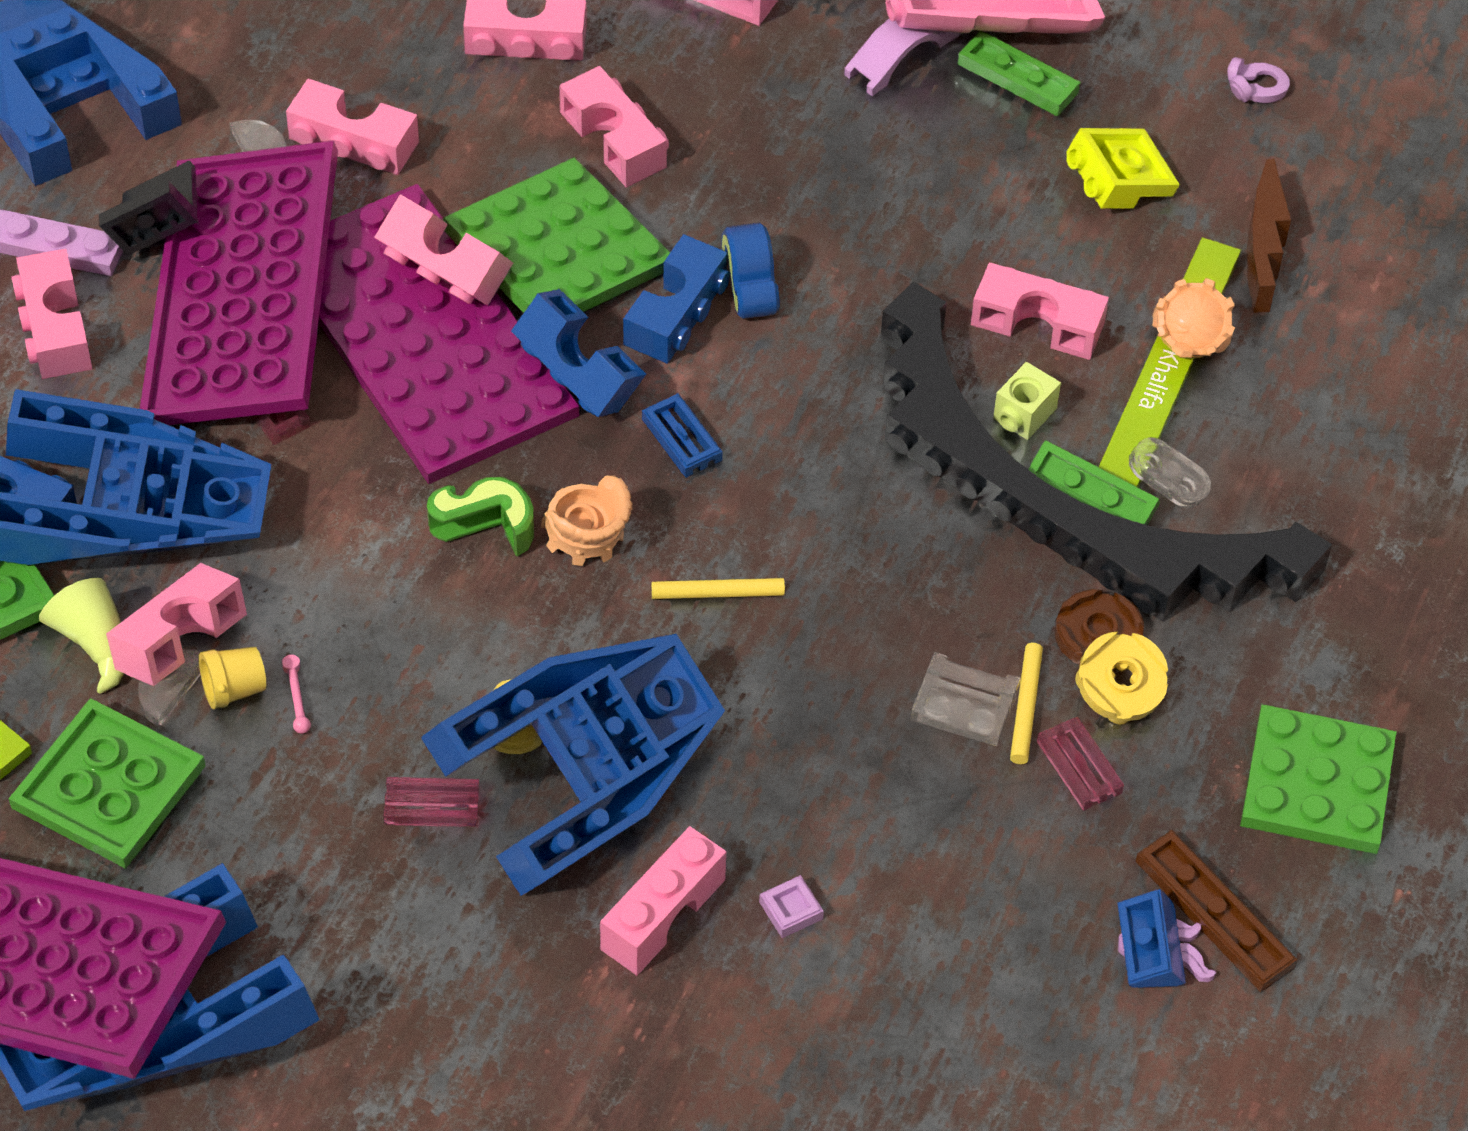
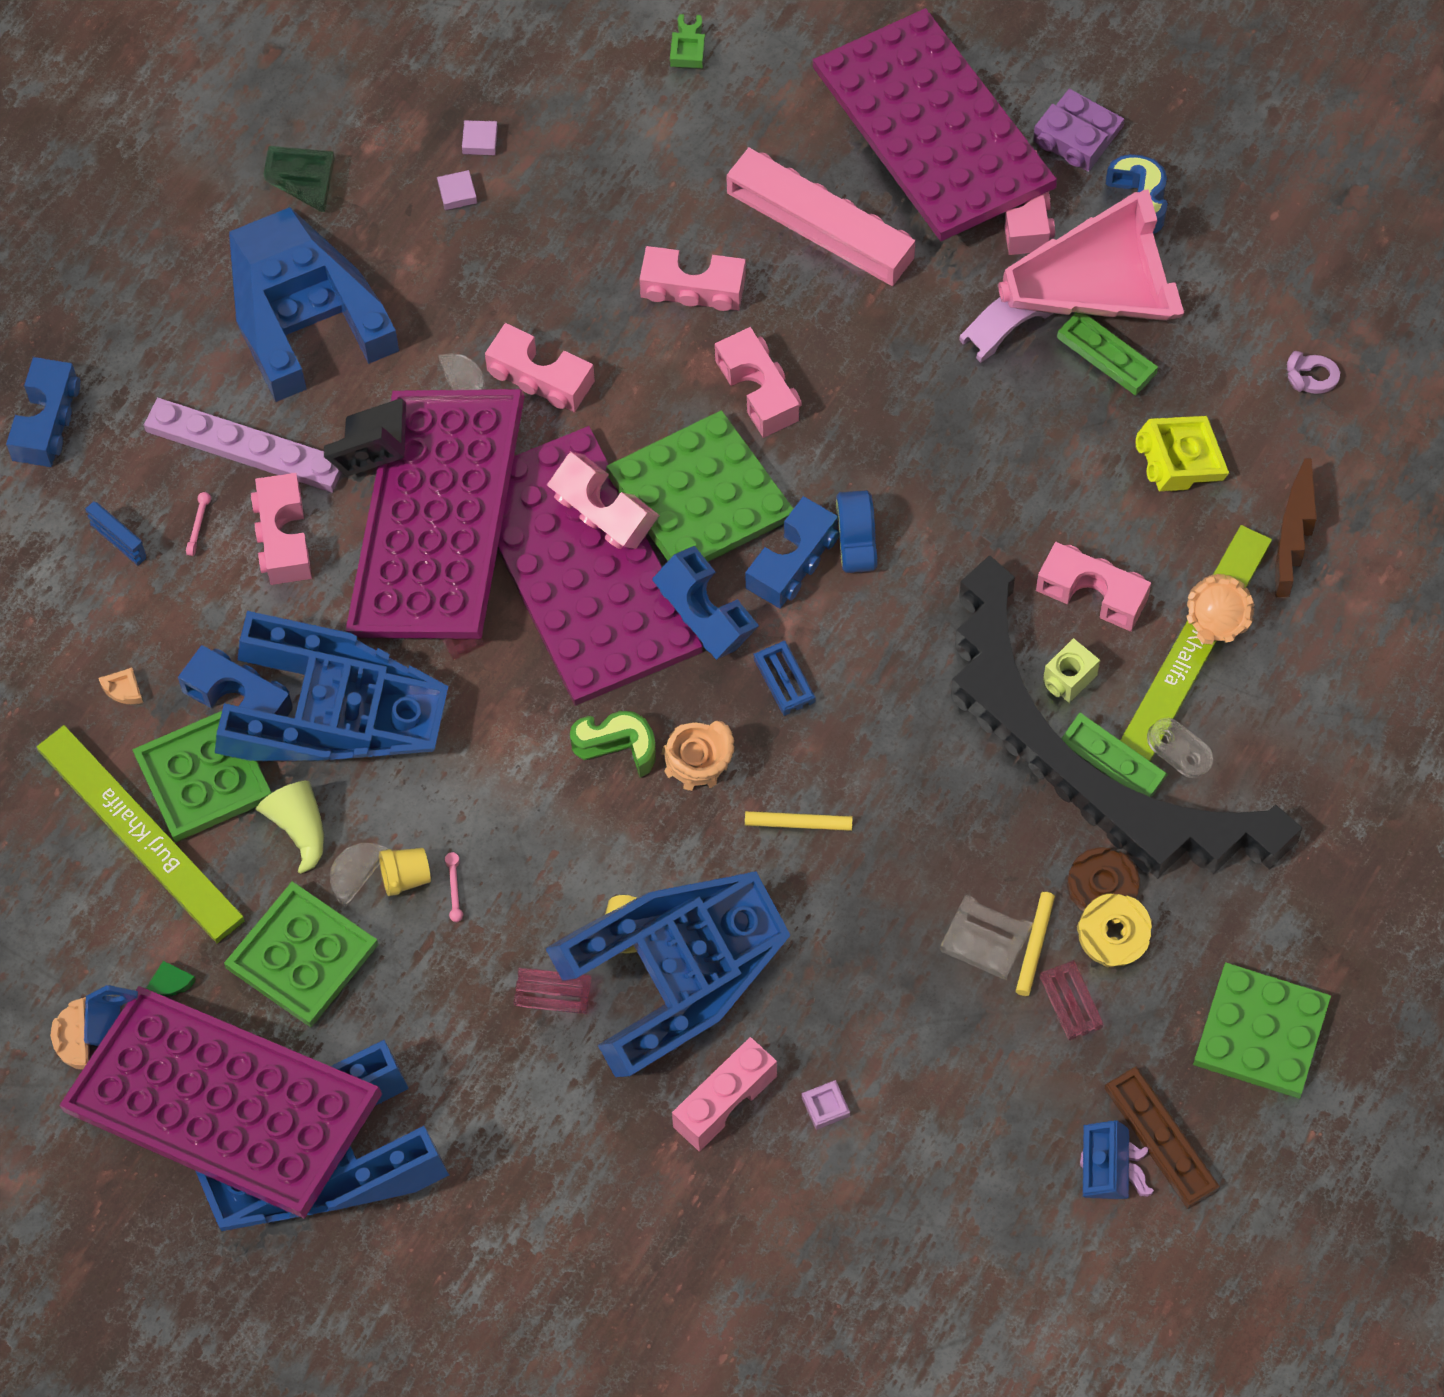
camera: 10 degrees right, 10 degrees up
bright pink arch [106,563,247,686] -> none

